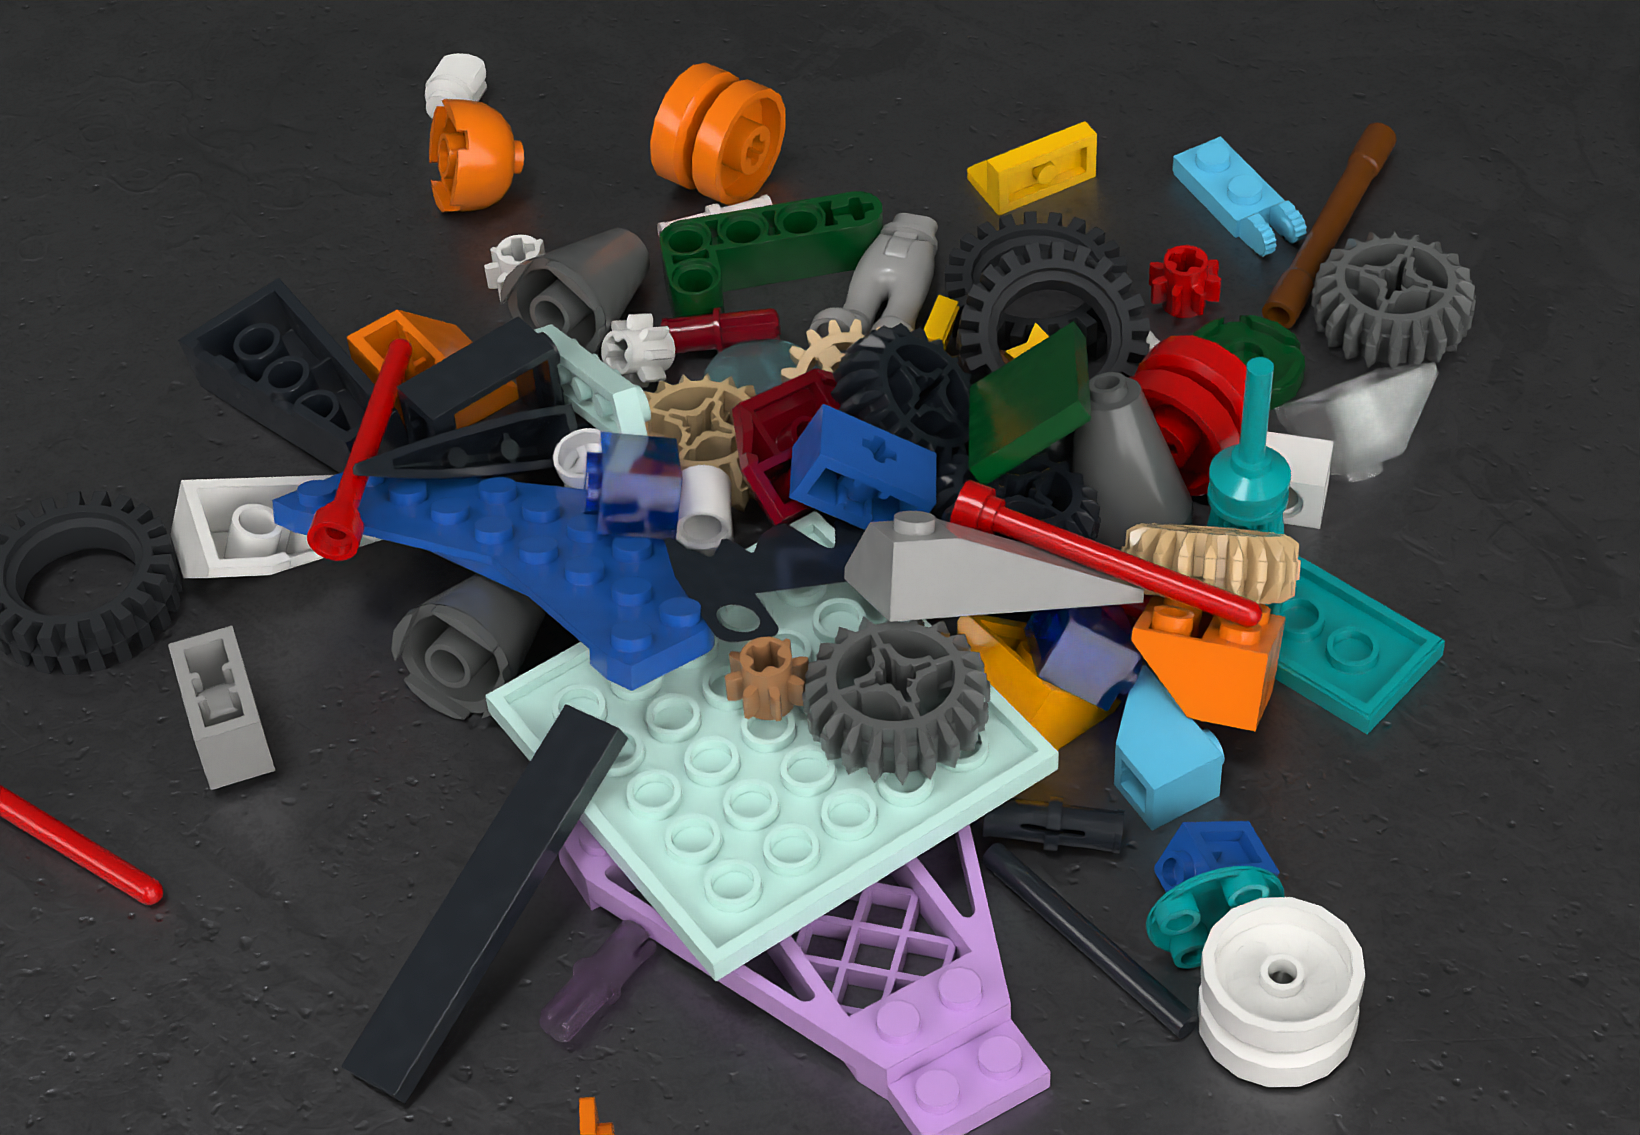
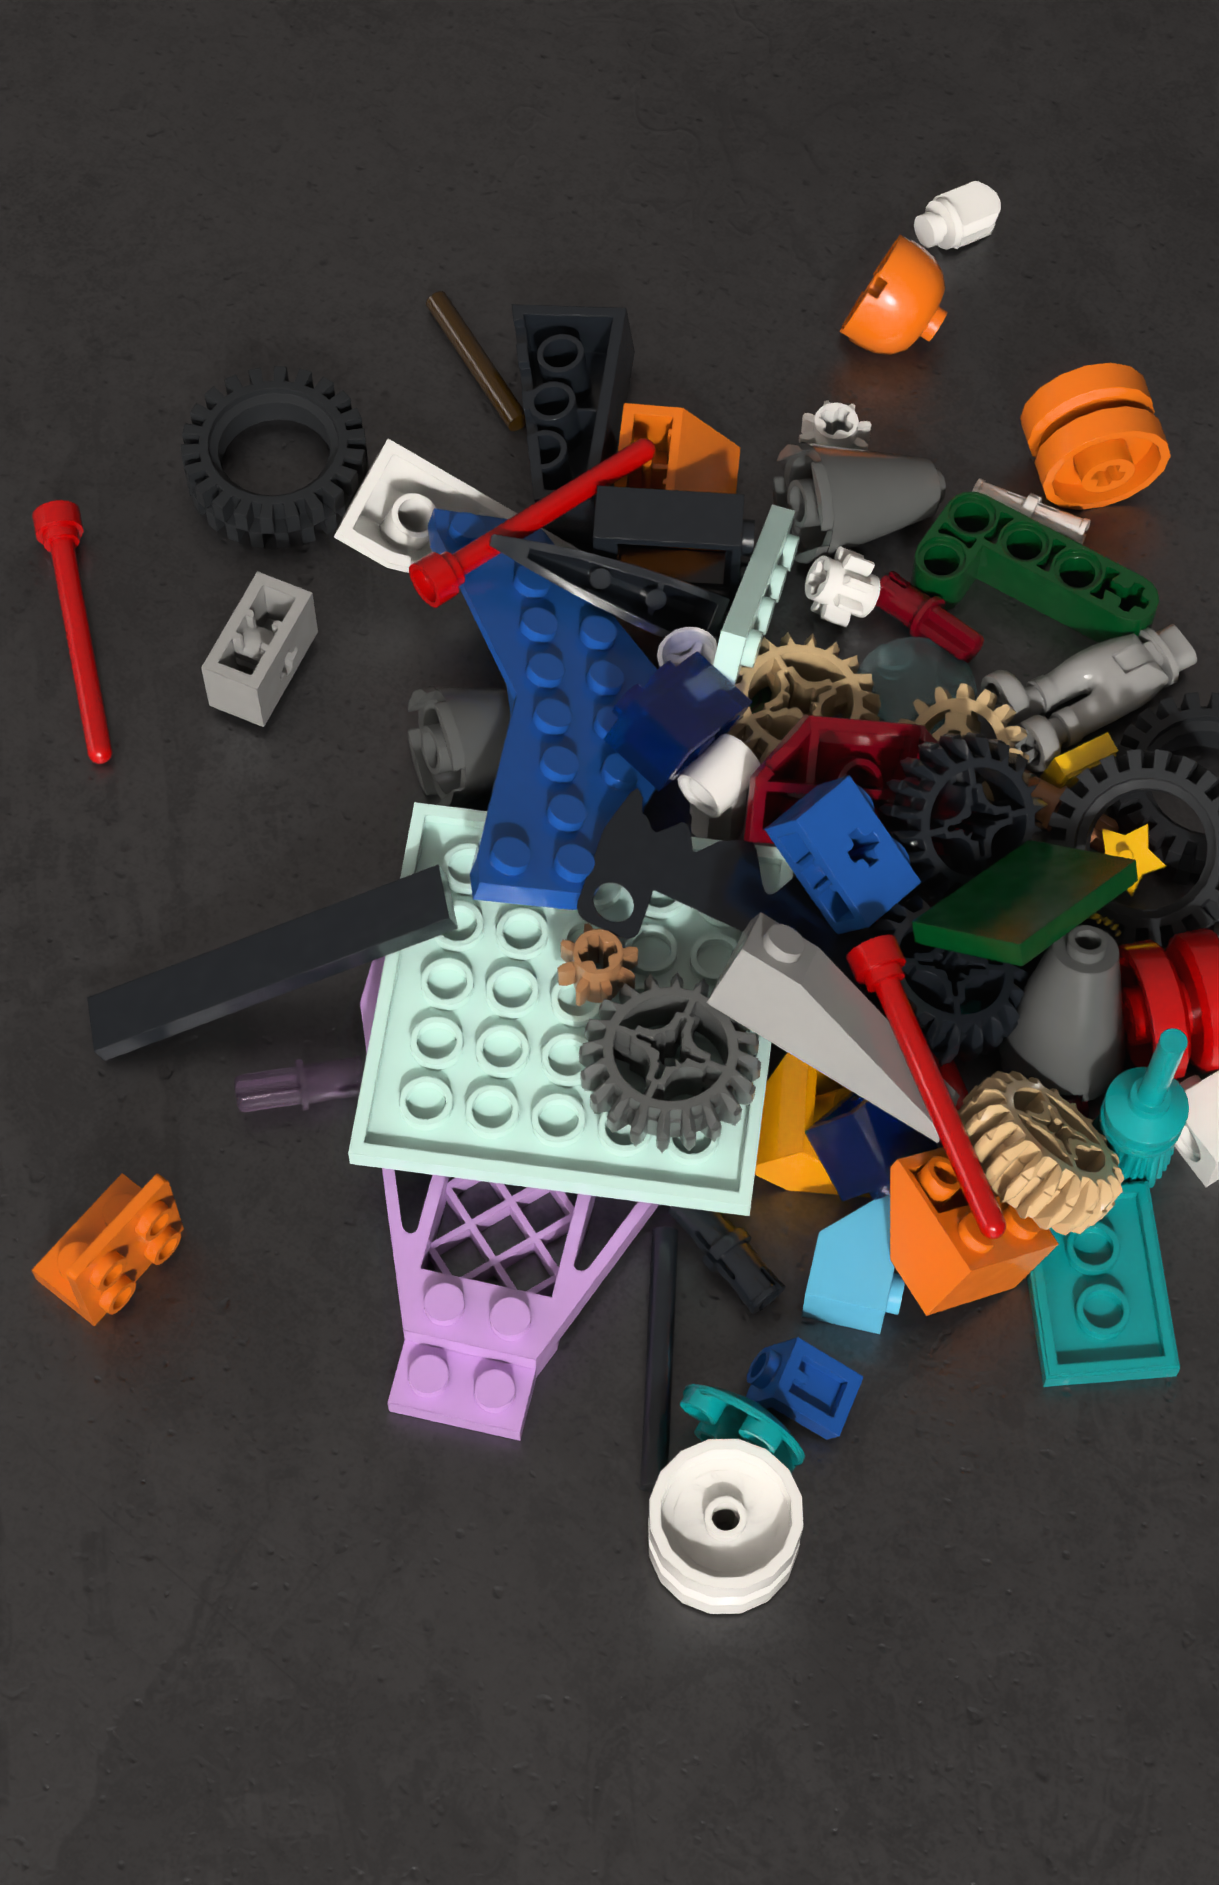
camera: 40 degrees right, 15 degrees up
none -> dark brown bar [426,291,526,431]

